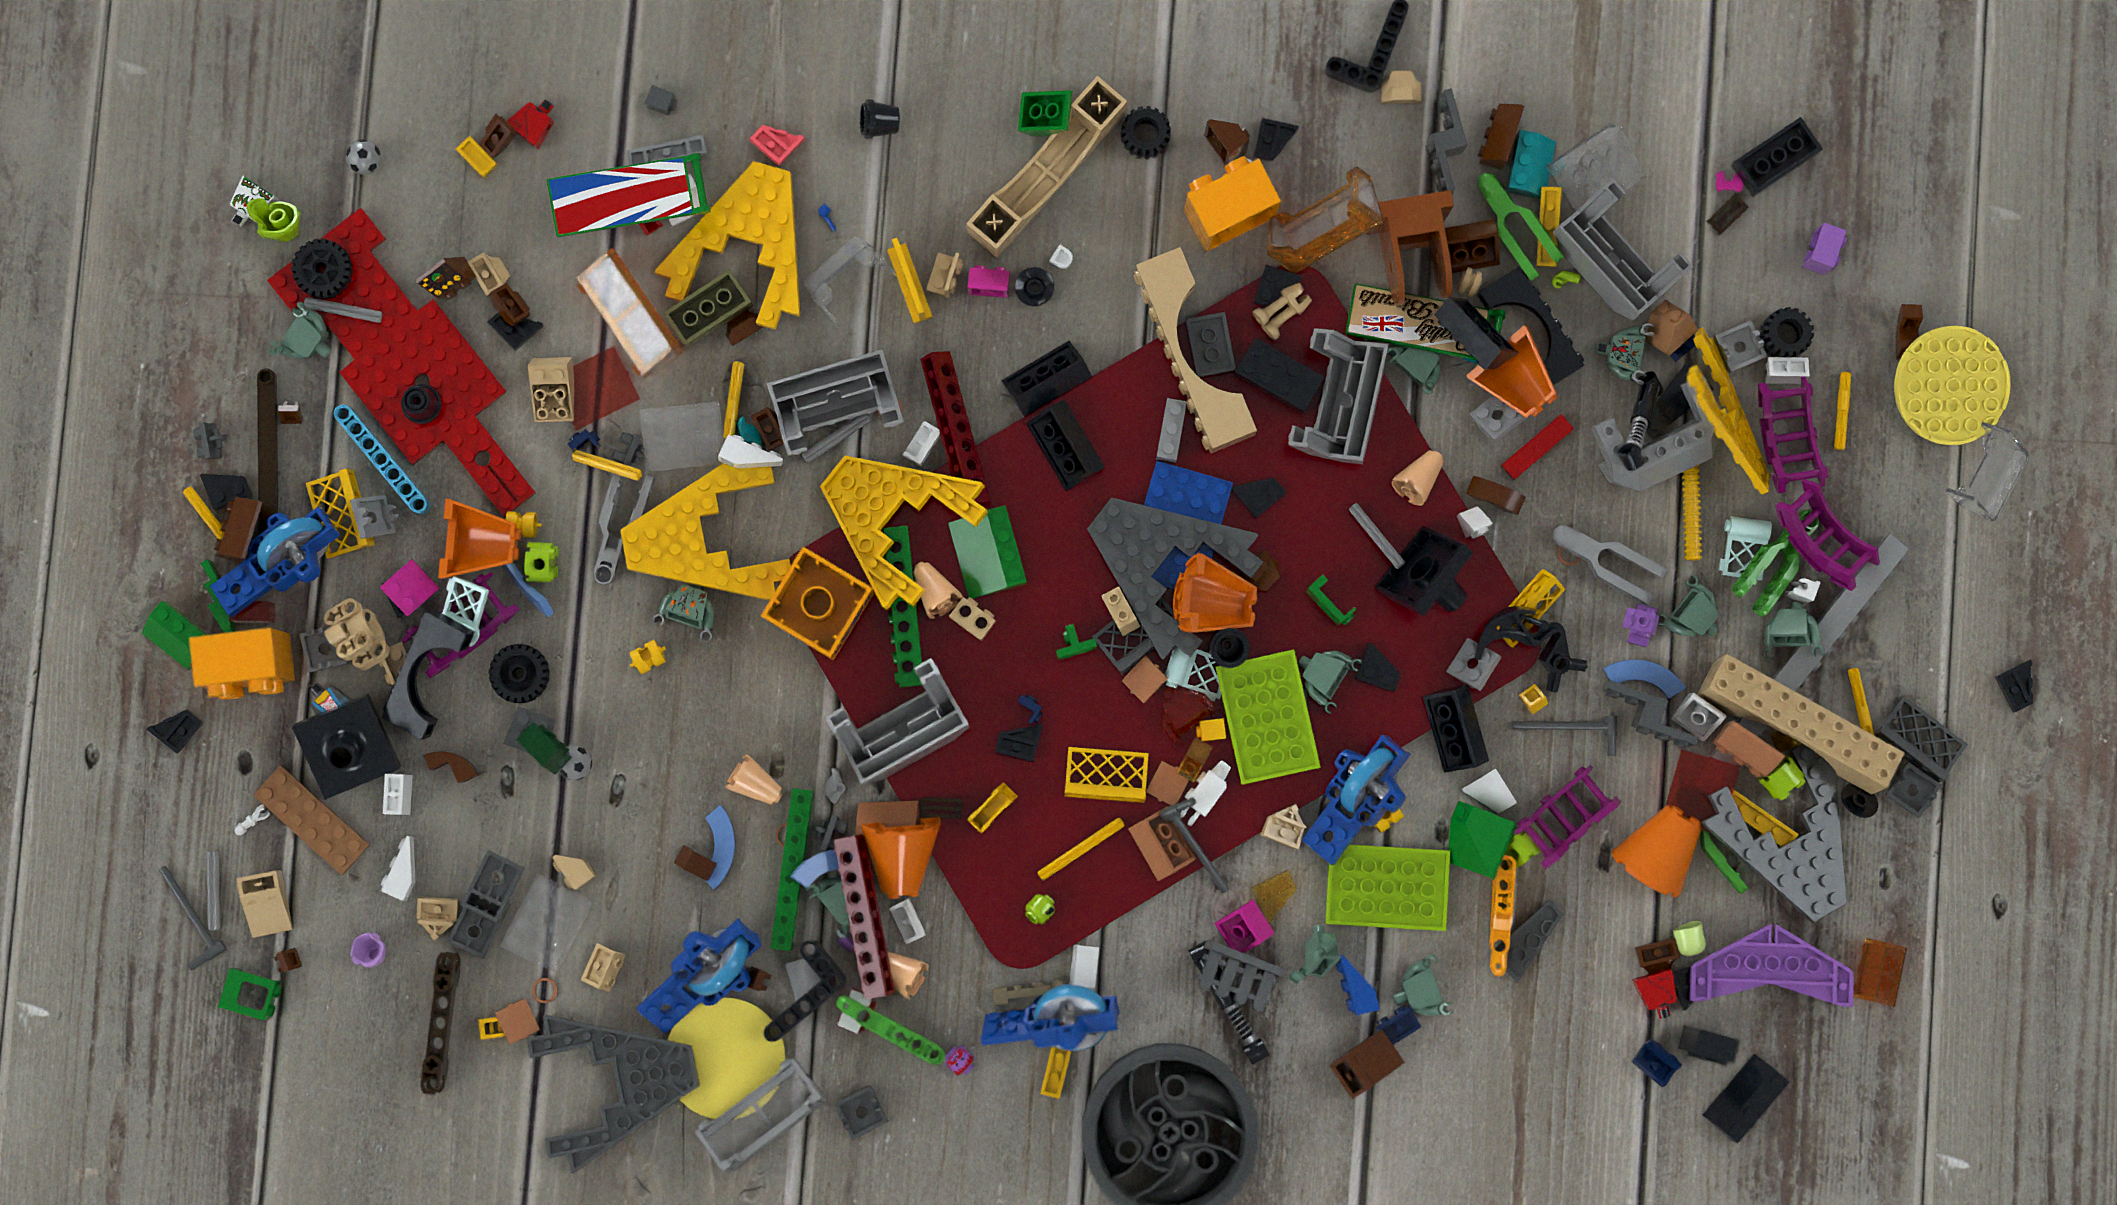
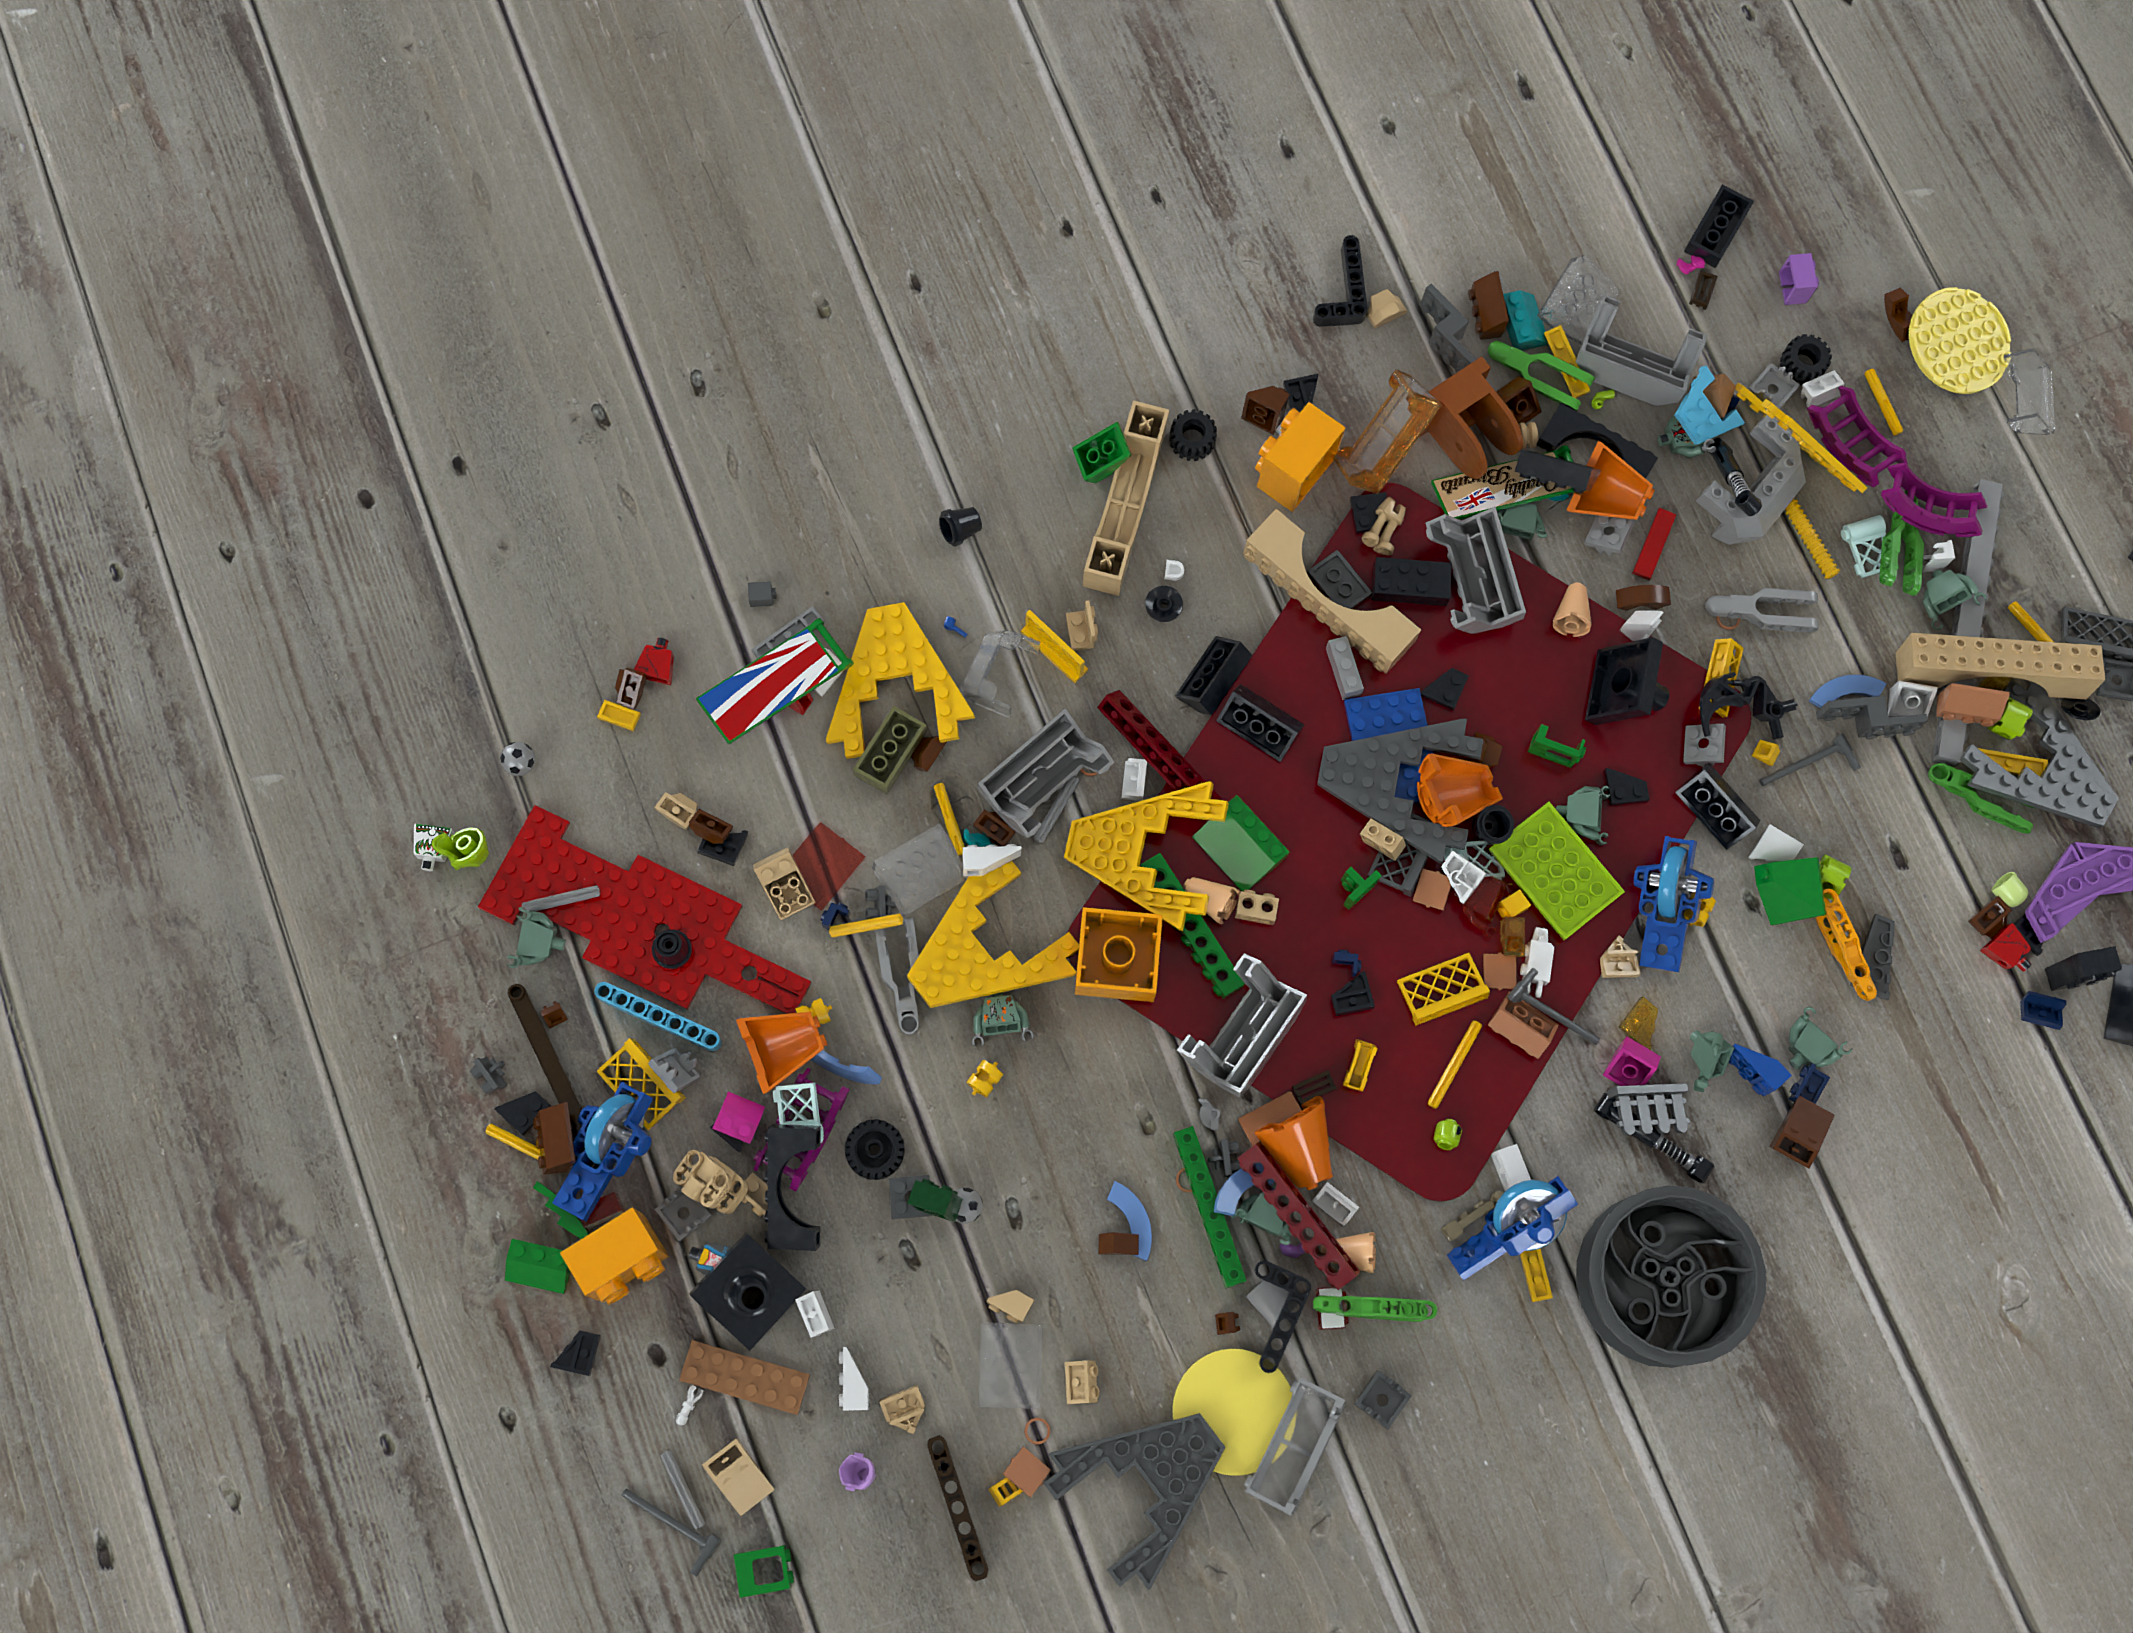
camera: 30 degrees left, 10 degrees down
reddish brown tile [274,947,302,973] -> none
black wheel [291,238,353,299] -> none
reddish brown slope [416,257,476,300] -> none
reddish brown brick [423,752,480,784] -> none
dark grey bracket [447,850,525,959] -> none
lime brick [525,542,559,583] -> none
windscreen [577,248,684,378] -> none
blue piece [637,918,762,1034] -> none
light nougat cone [725,754,783,805] -> none
coral wing [750,125,804,166] -> none
medium lavender head [945,1046,974,1076] -> none
dark pink slope [967,265,1010,298] -> none
lime plate [1325,844,1450,931] -> none
light grey axle [1349,503,1405,569] -> none
magenta fence [1514,765,1621,870] -> none
orange cone [1611,805,1702,898] -> none
medium lavender tile [1622,604,1659,648] -> none
black wing [1646,359,1714,439] -> none
sand green torso [1657,575,1719,637] -> none
clear red piece [1666,750,1740,833] -> none
none -> white slope [1441,851,1487,904]
none -> medium azure wing [1674,365,1745,444]

